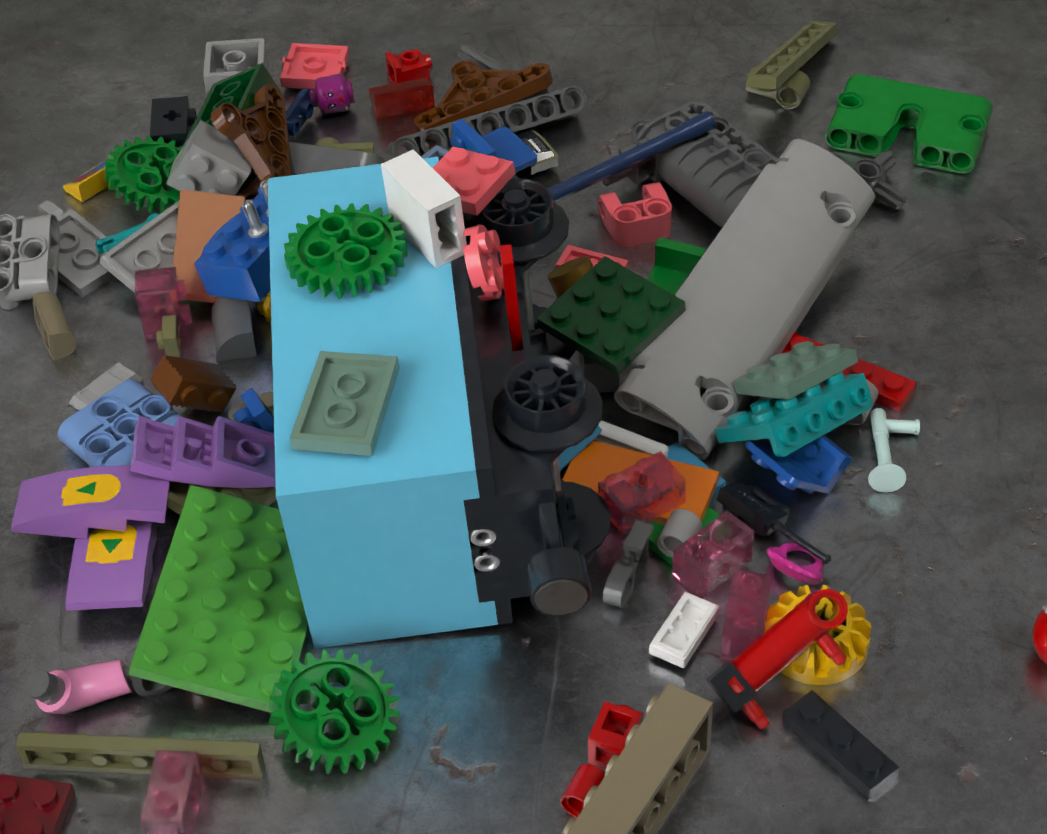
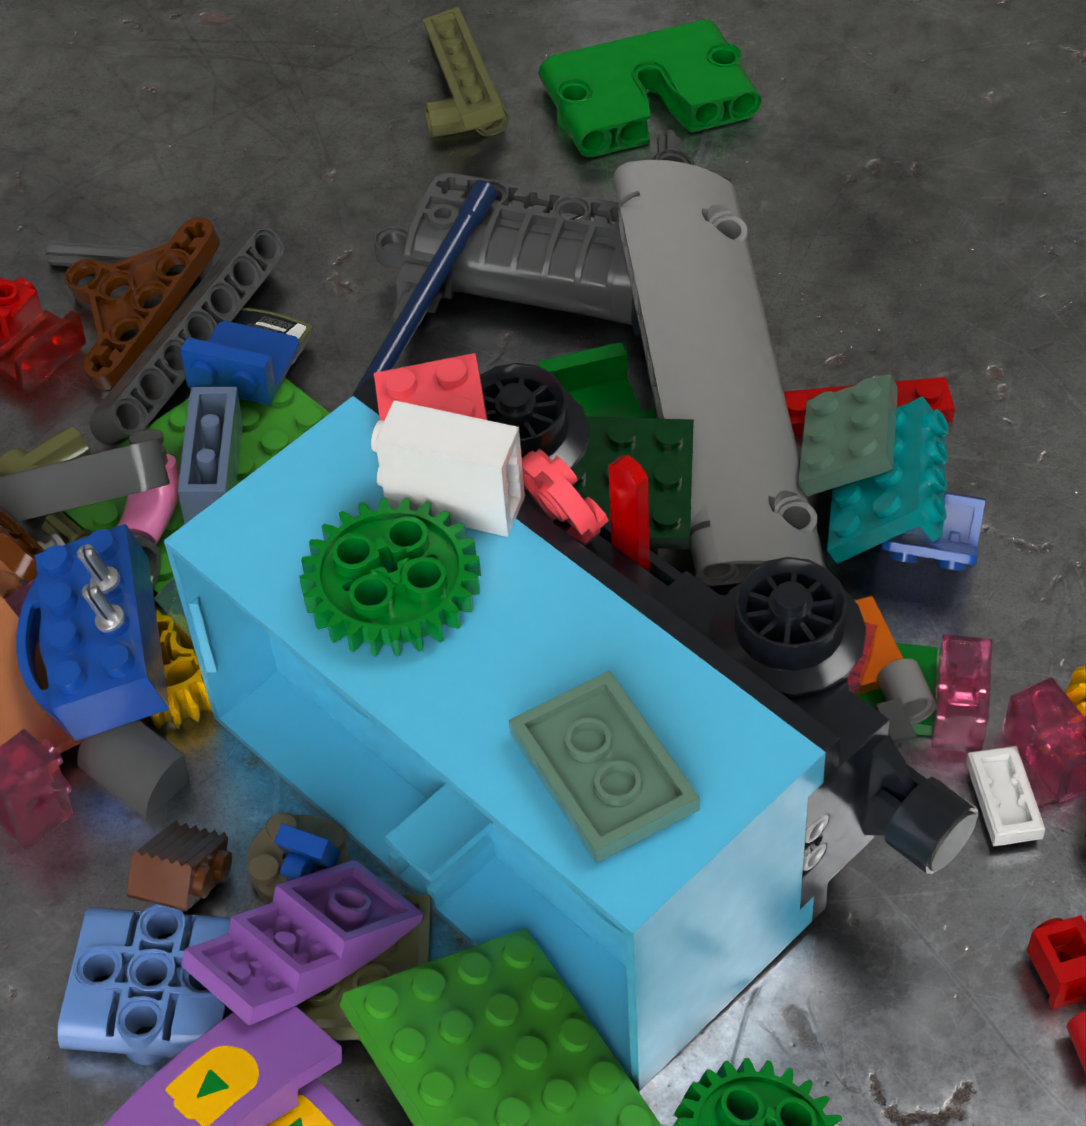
camera: 40 degrees left, 5 degrees up
light grey tile [69,362,144,410] -> none
olive plate [156,315,181,358] -> none
coral piece [597,182,672,247] -> none
black piece [716,481,831,564] -> none
dark pink piece [766,542,824,585] -> none
light aqua piece [868,408,920,493] -> none

